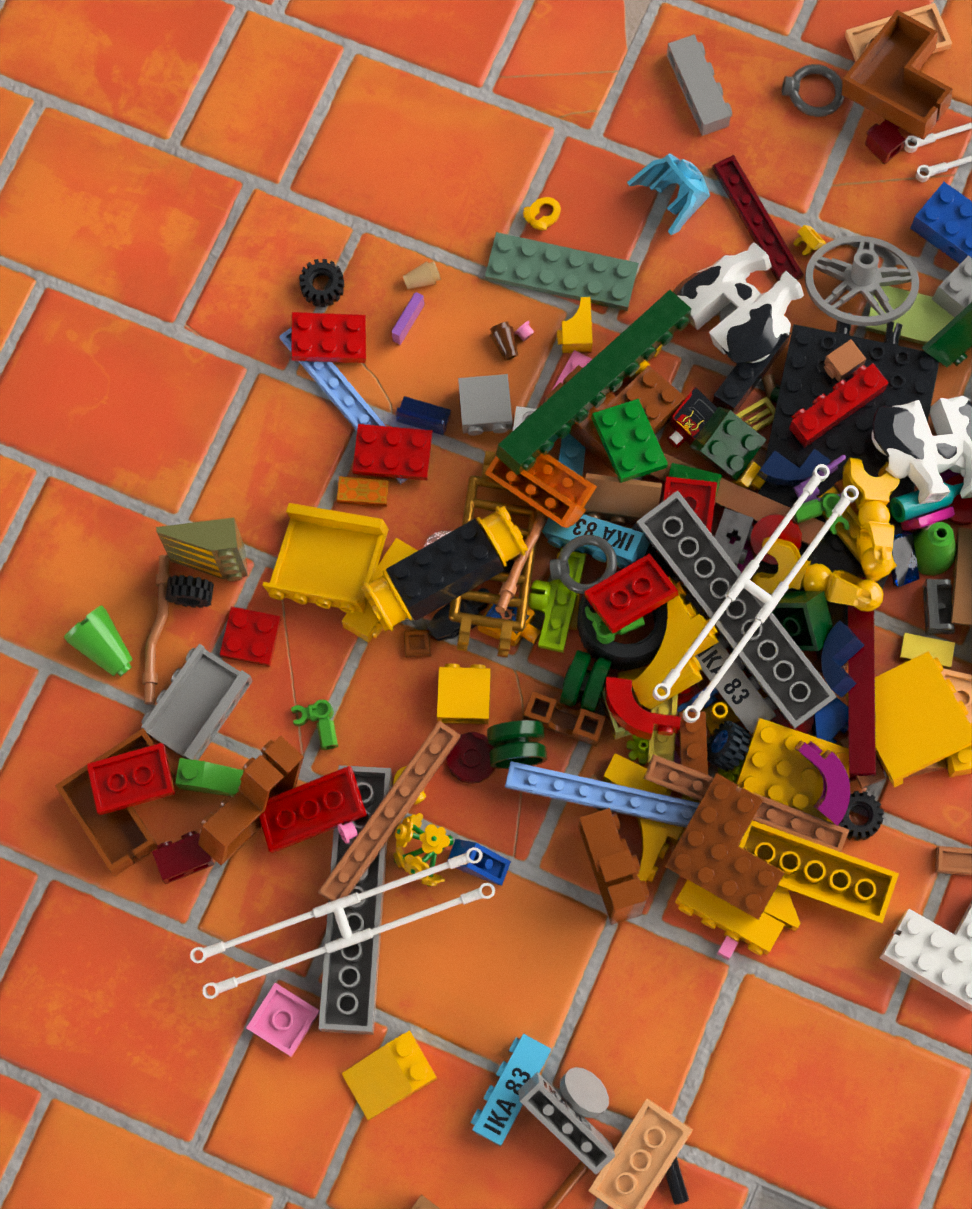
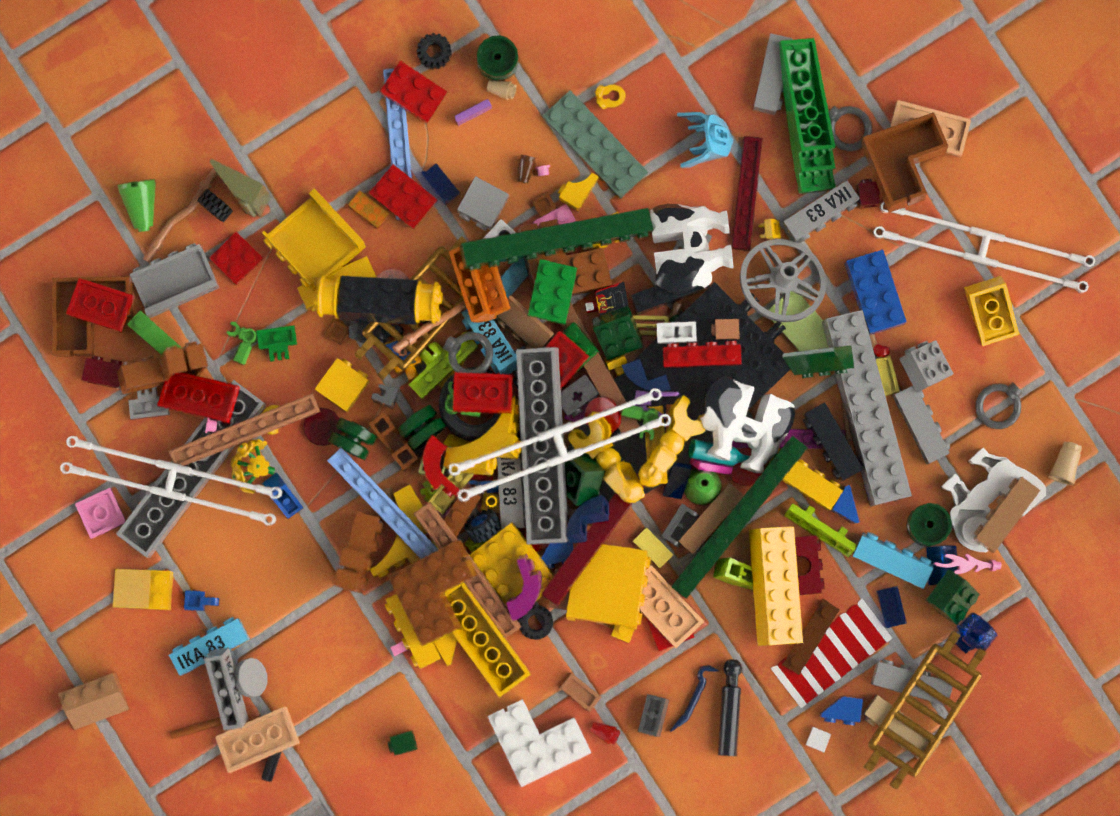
camera: 30 degrees right, 10 degrees up
none -> light grey hinge [128,387,170,420]
none -> blue plate [184,590,219,611]
none -> green hinge [256,325,298,362]
none -> dark grey hinge [371,384,400,409]
none -> dark green brick [387,730,418,756]
none -> dark green wheel [477,35,519,81]
none -> dark orange tile [531,192,557,218]
none -> white brick [657,322,697,344]
none -> green slope [779,38,836,194]
none -> light grey brick [782,180,860,243]

